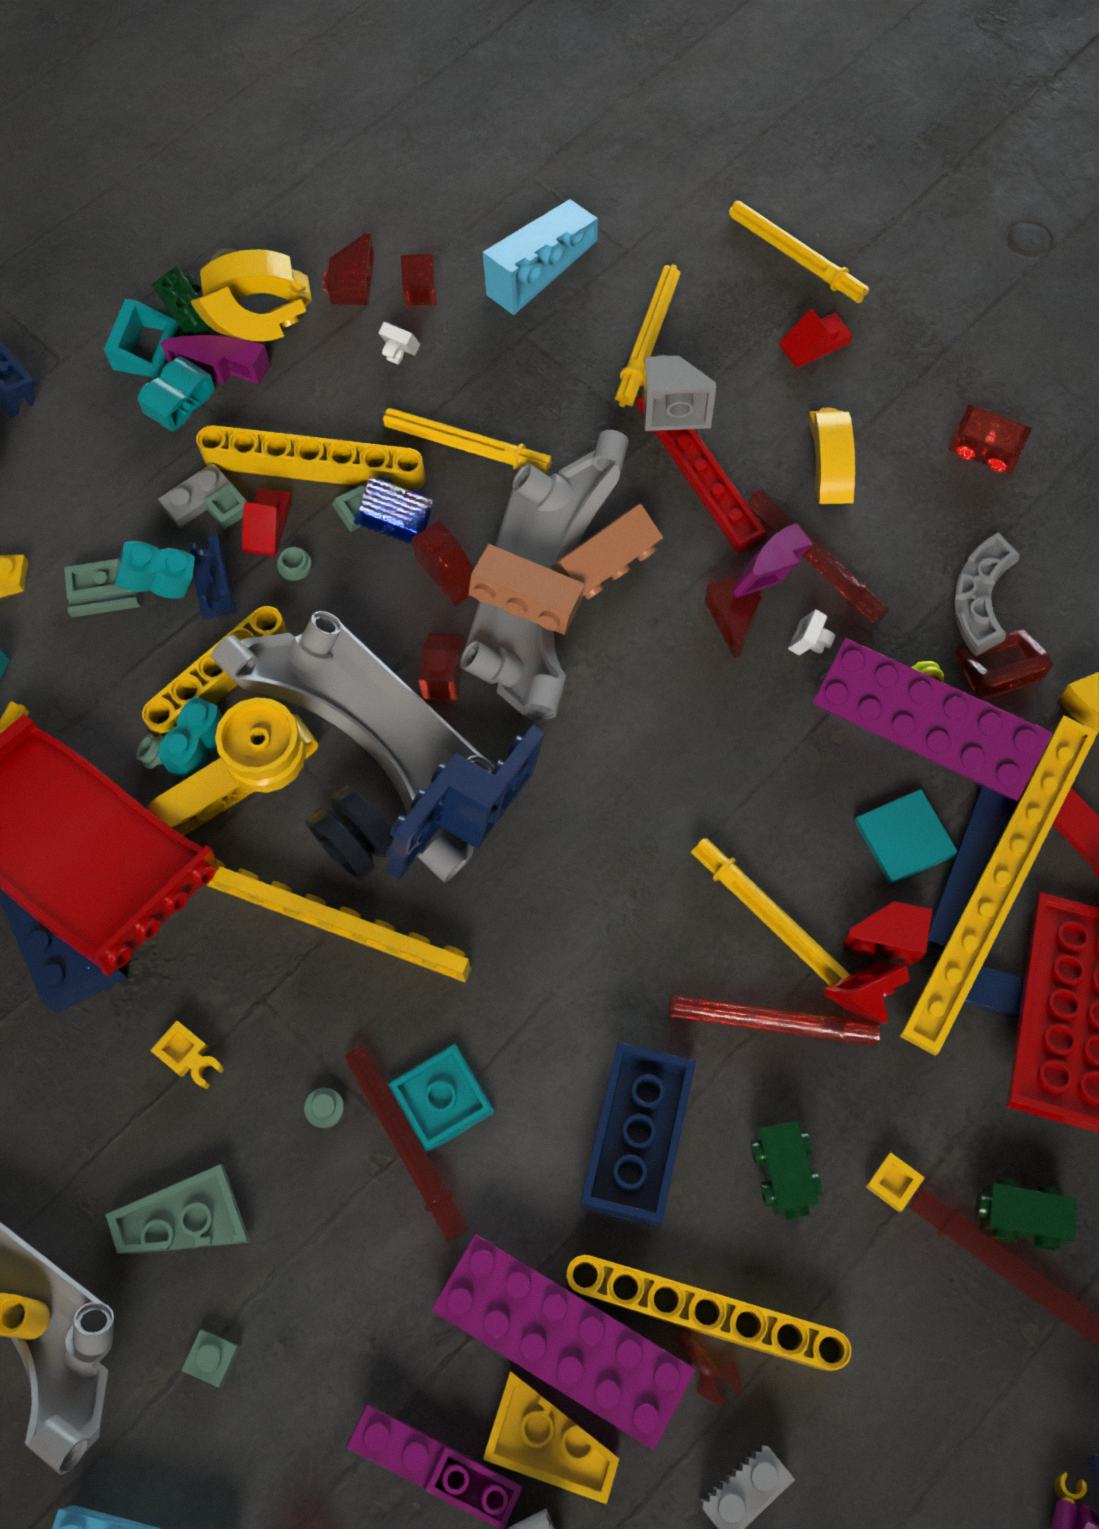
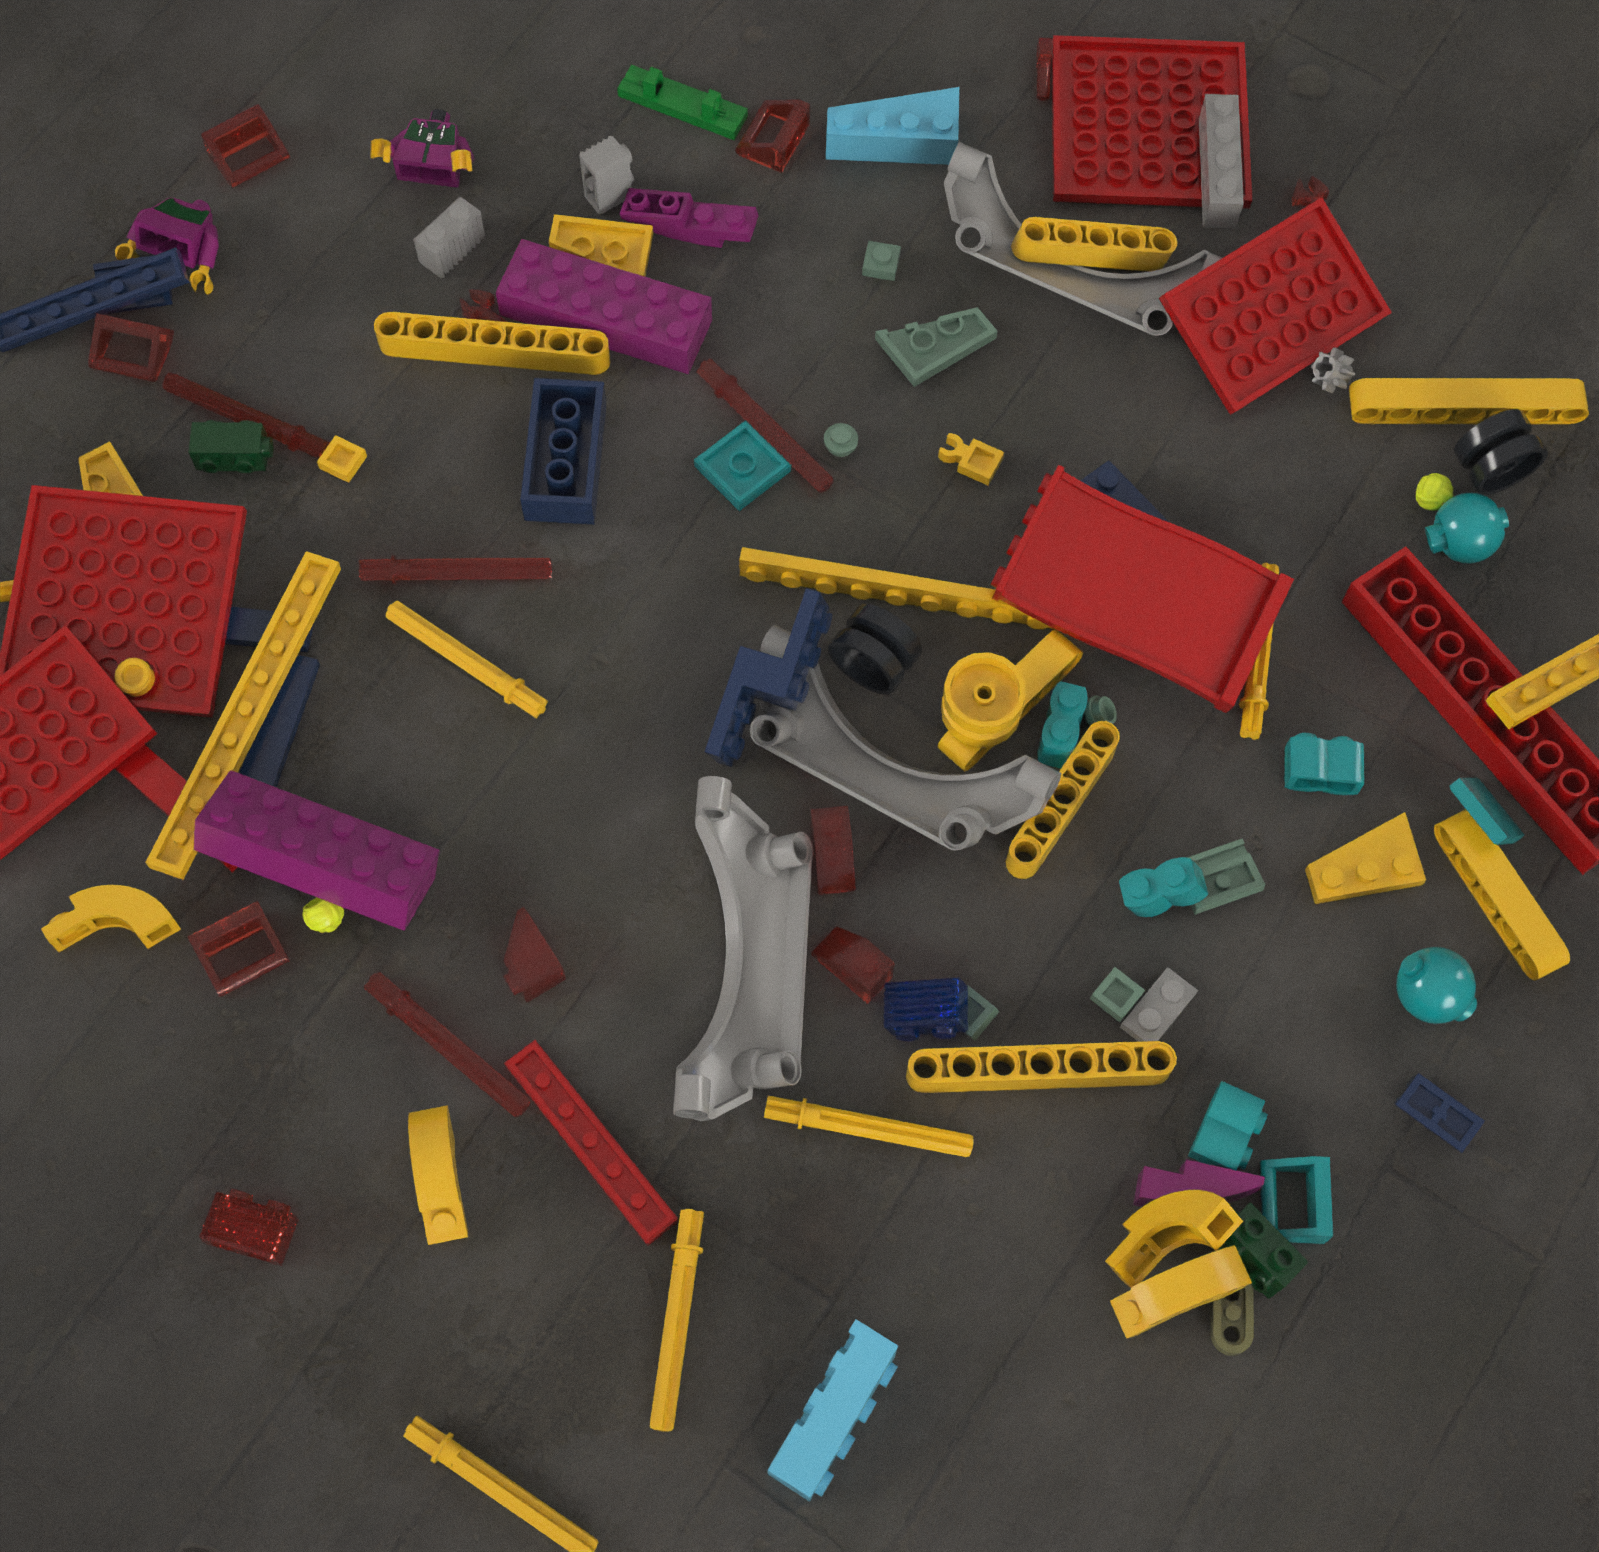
camera: 165 degrees right, 0 degrees up
dark blue hinge [189,535,237,620] -> none
red slope [242,488,292,557] -> none
sand green plate [277,547,312,581] -> none
clear red slope [322,234,375,305] -> none
white tile [379,322,420,365] -> none
clear red brick [401,253,437,307] -> none
nougat brick [468,544,585,635] -> none
nougat brick [551,503,663,600] -> none
light grey slope [643,355,716,431] -> none
magenta slope [733,523,813,598] -> none
dark green brick [750,1121,823,1221] -> none
red slope [779,309,853,368] -> none
white tile [788,609,836,656] -> none
red slope [824,961,910,1024] -> none
red slope [843,901,932,965] -> none
teal tile [854,789,958,885] -> none
light grey tile [954,532,1020,657] -> none

